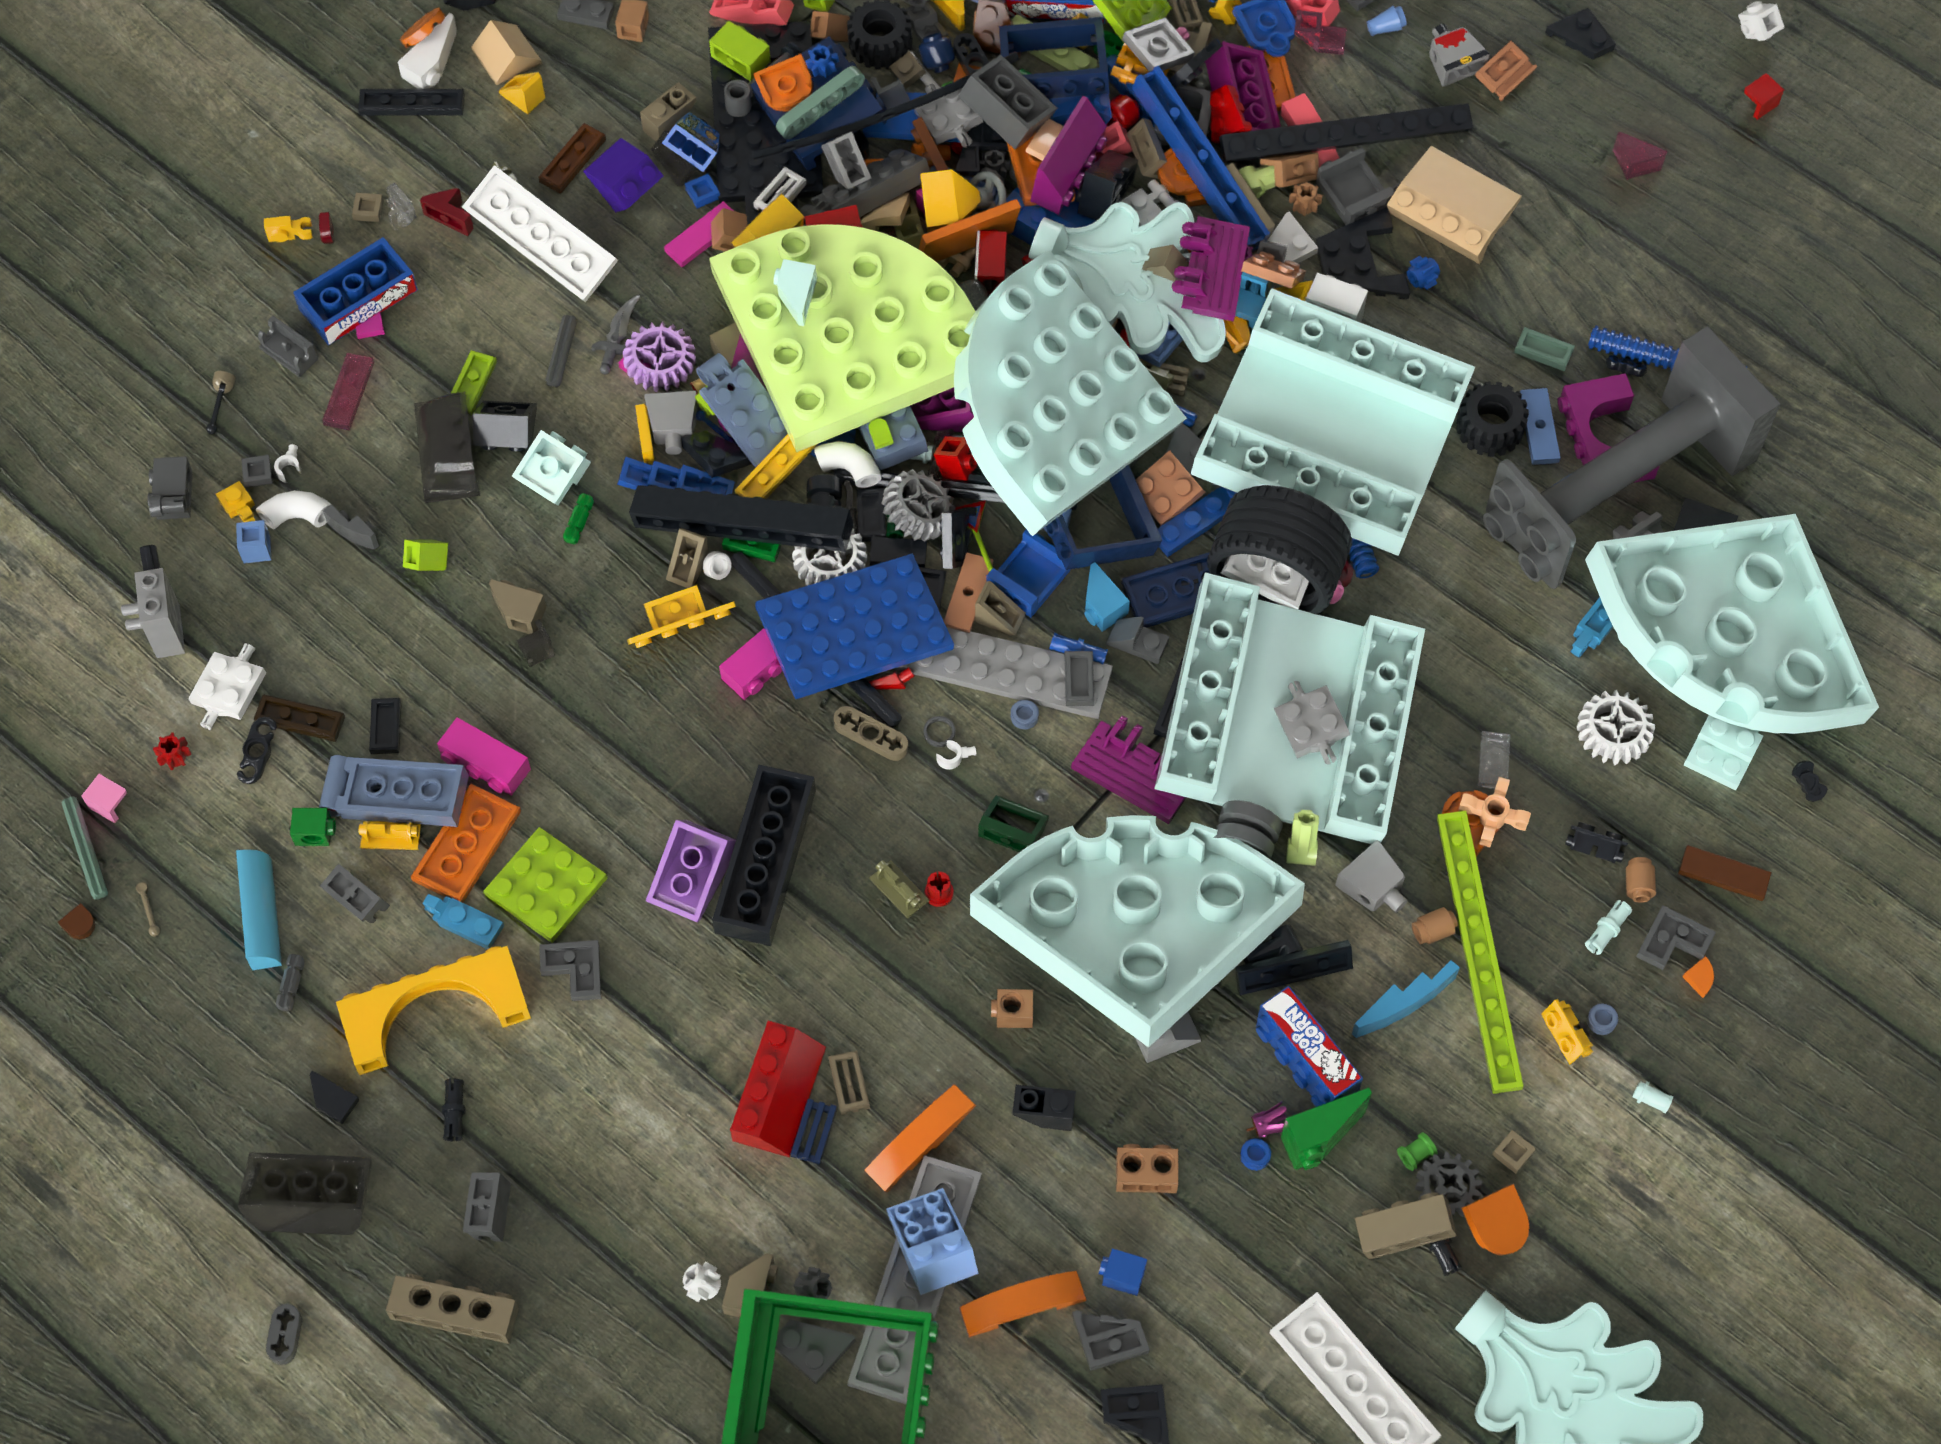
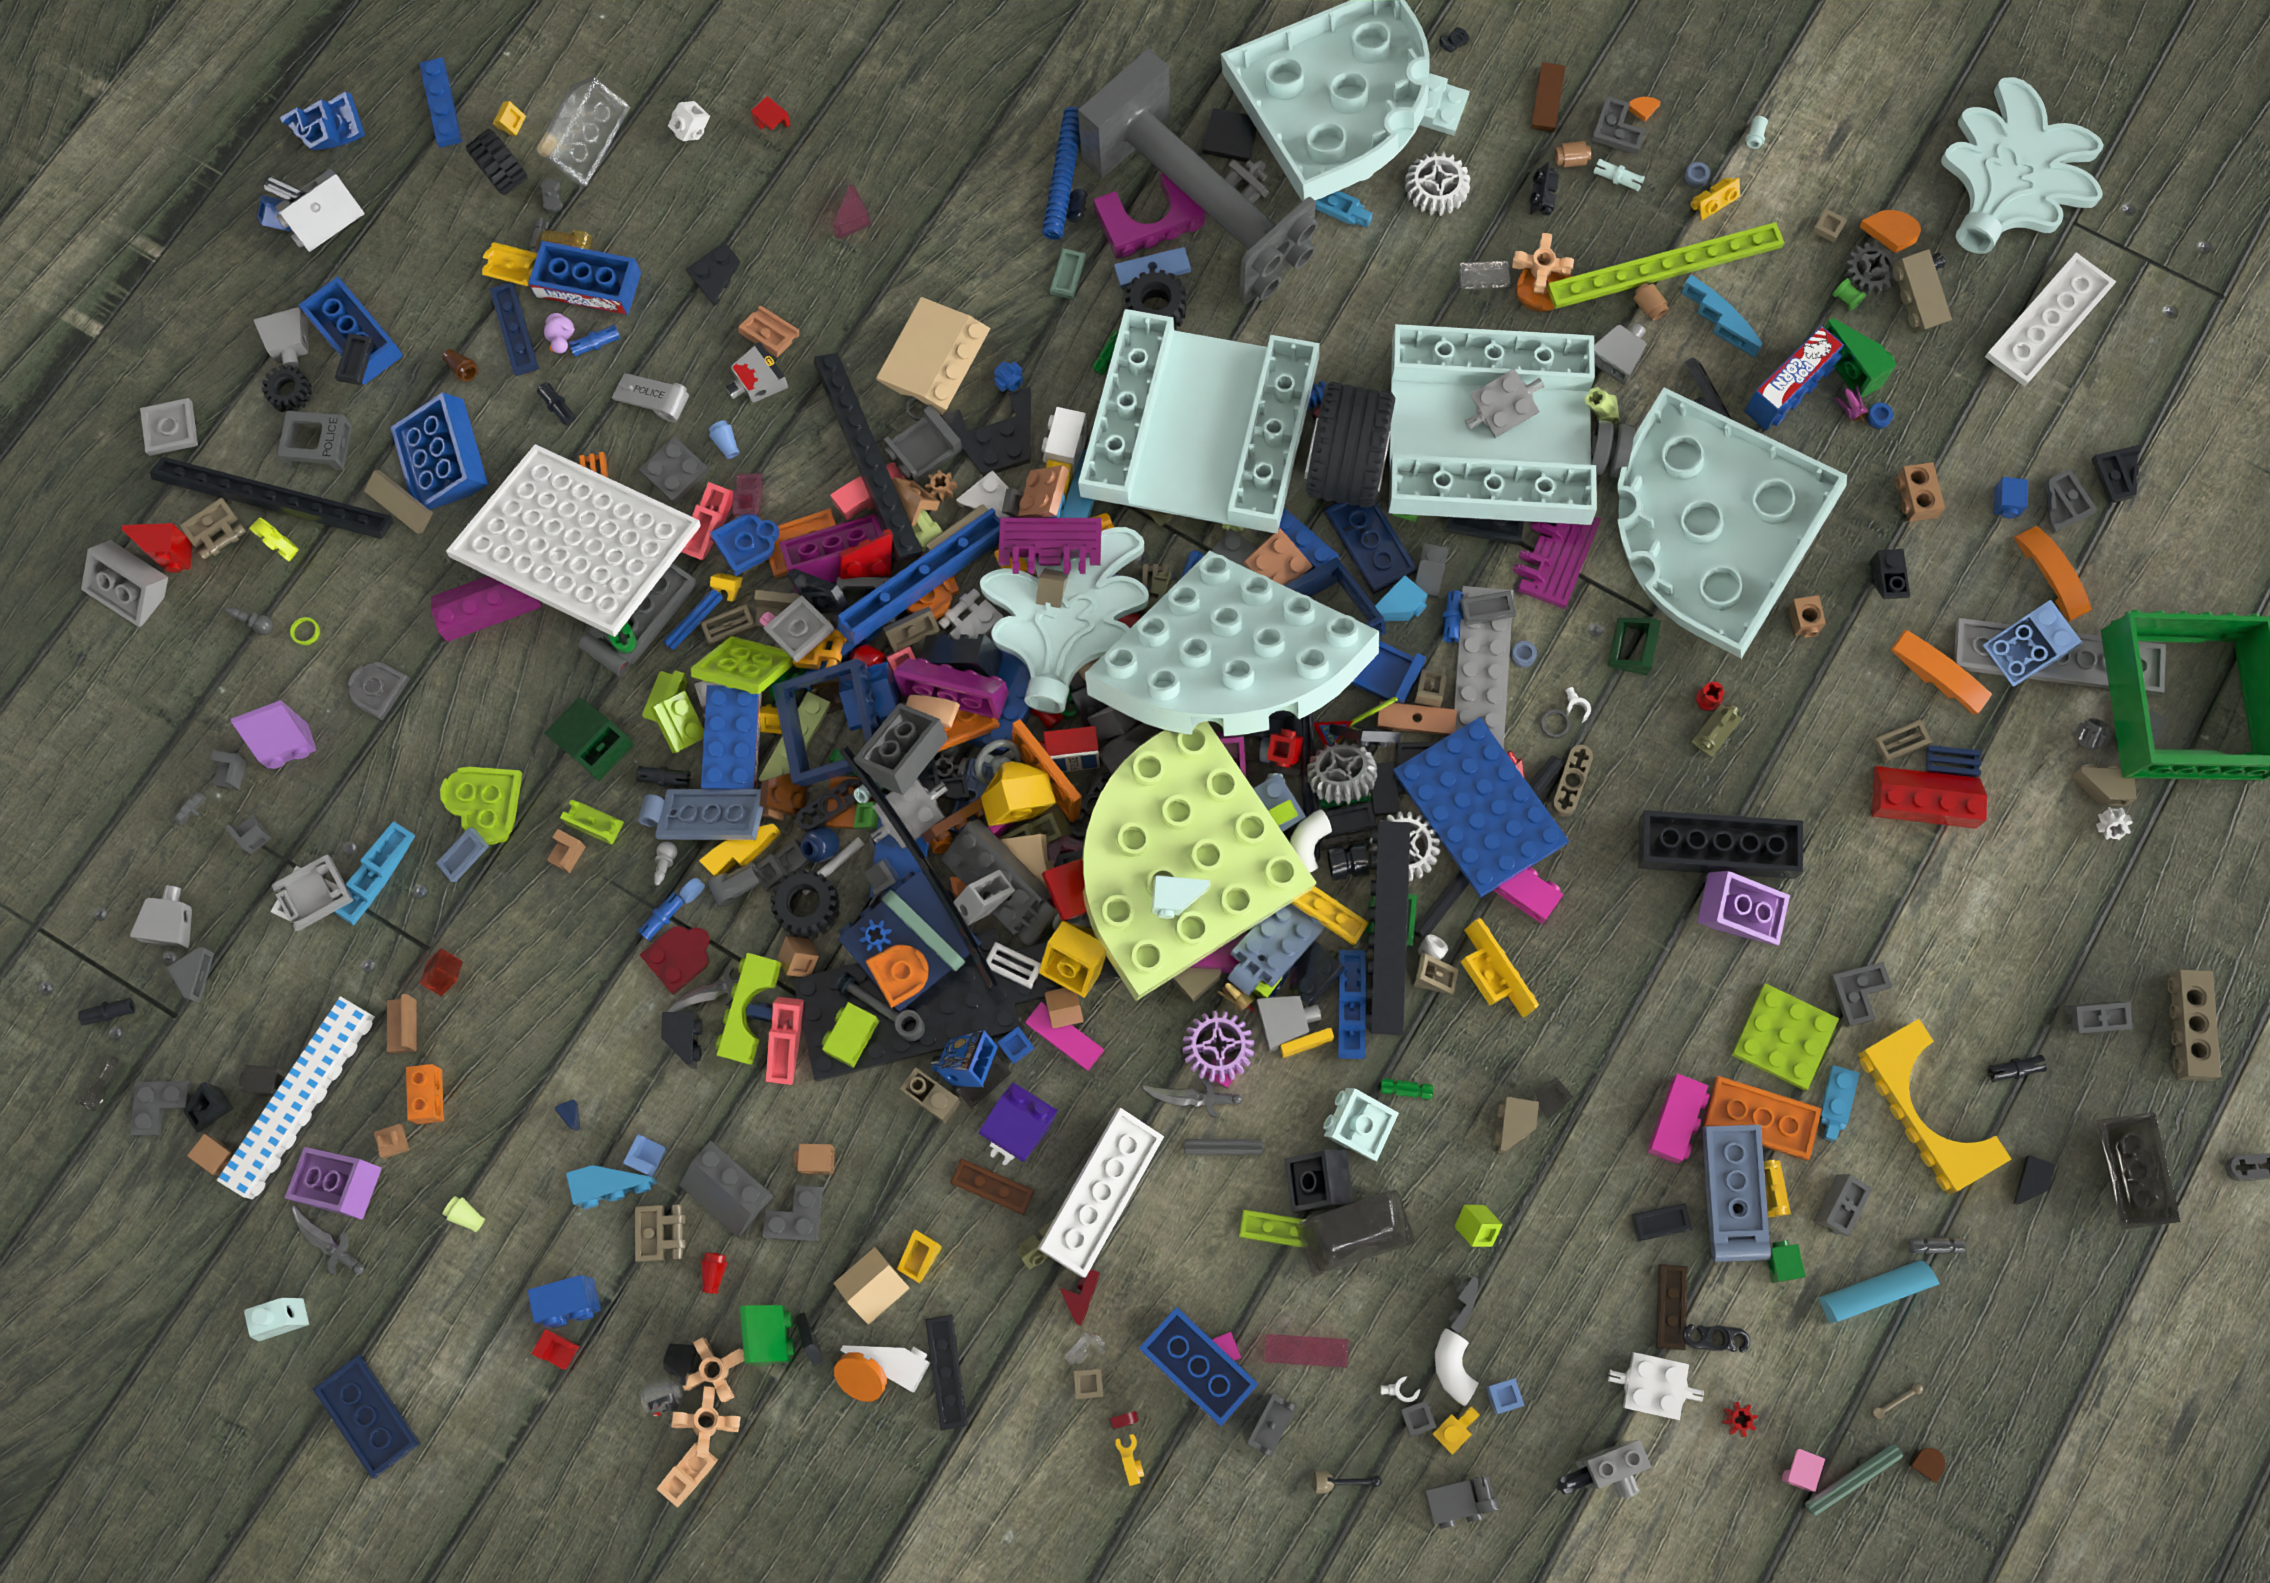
camera: 95 degrees left, 10 degrees up
dark tan plate [889,51,926,88] -> none

